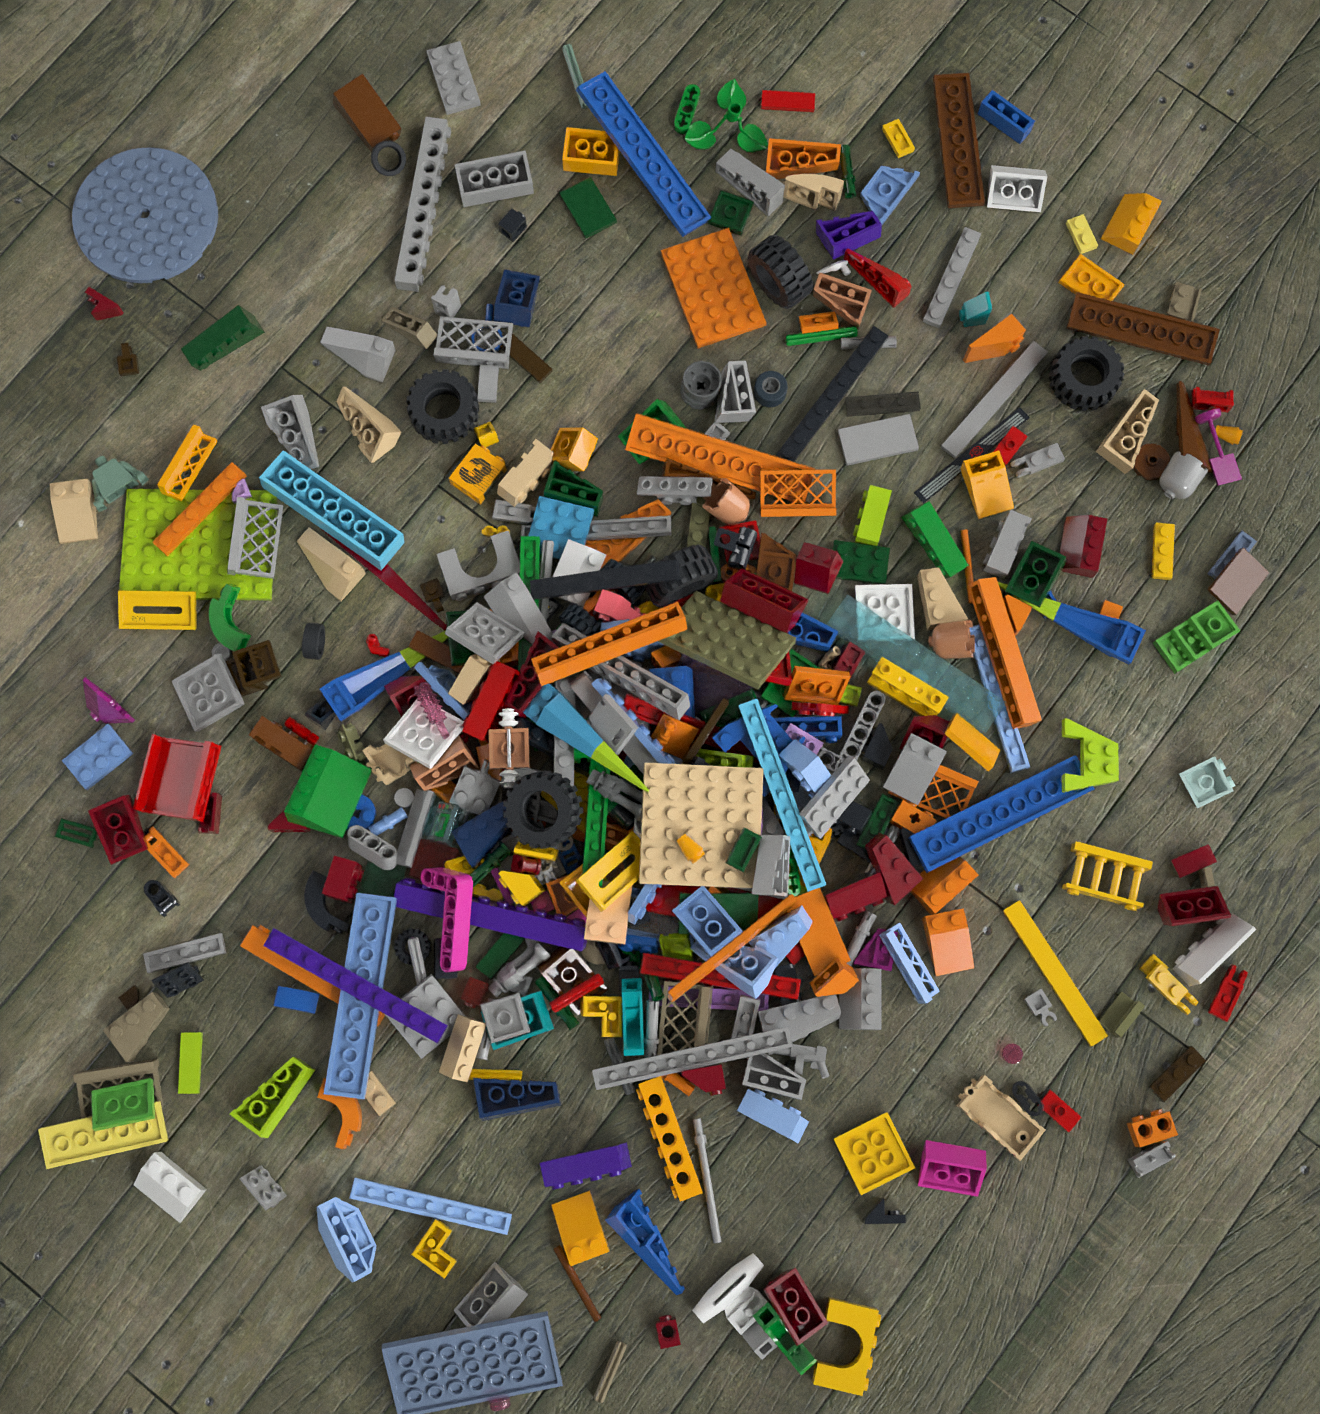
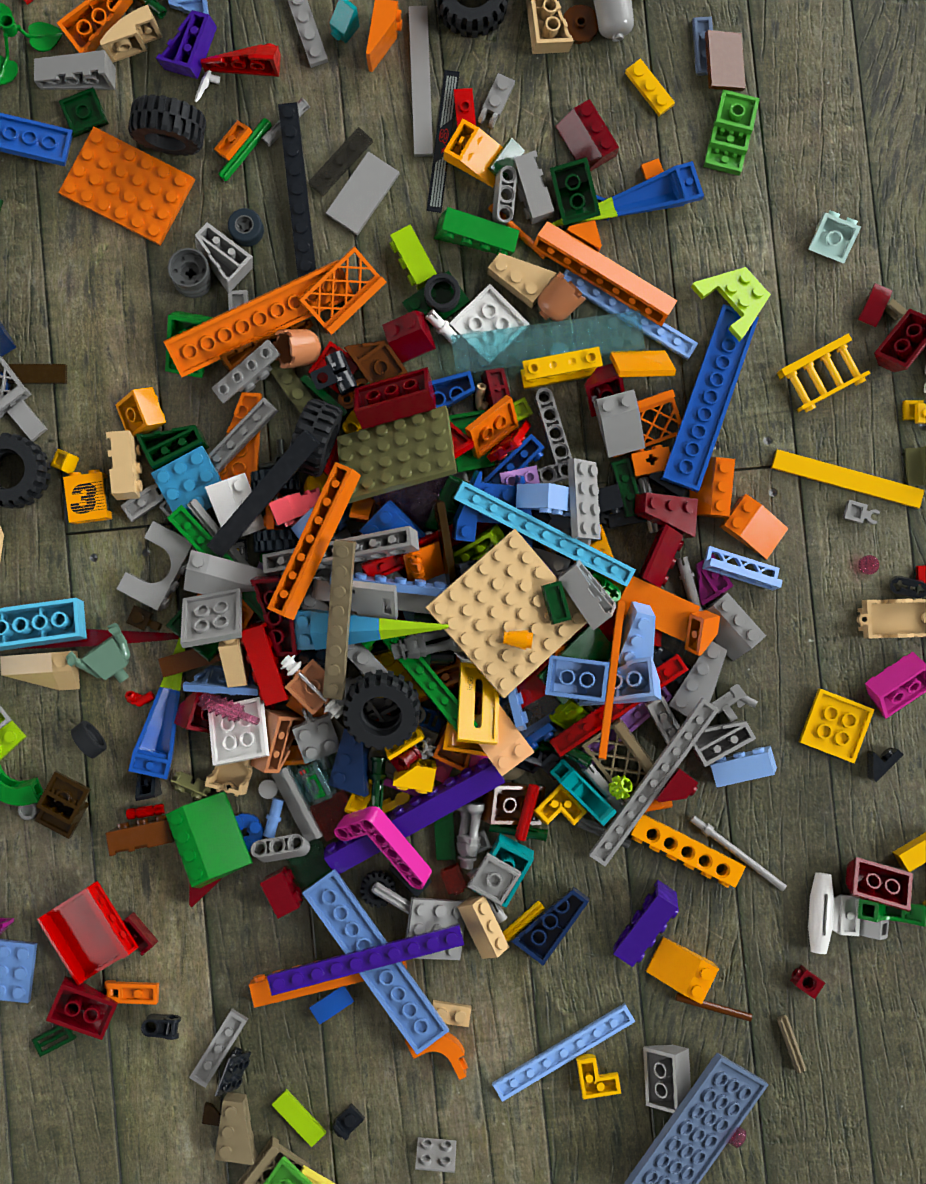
camera: 45 degrees left, 10 degrees up
light grey plate [172,653,245,732] -> none
lime wedge [230,1057,315,1138] -> none
black arch [304,870,351,934] -> none
light blue wedge [317,1197,376,1282] -> none
yellow piece [482,525,510,537] -> none
blue wedge [605,1189,685,1295] -> none
nougat wedge [813,273,872,330] -> none
black slope [861,722,893,770] -> none
none -> sand green torso [66,623,131,683]
none -> dark tan plate [323,539,356,700]
none -> black bracket [333,1103,365,1141]
none -> black tyre [424,273,460,312]
none -> white pin [425,309,460,345]
none -> tile [488,138,525,179]
none -> light grey beam [492,166,517,225]
none -> lime gear [608,775,633,800]

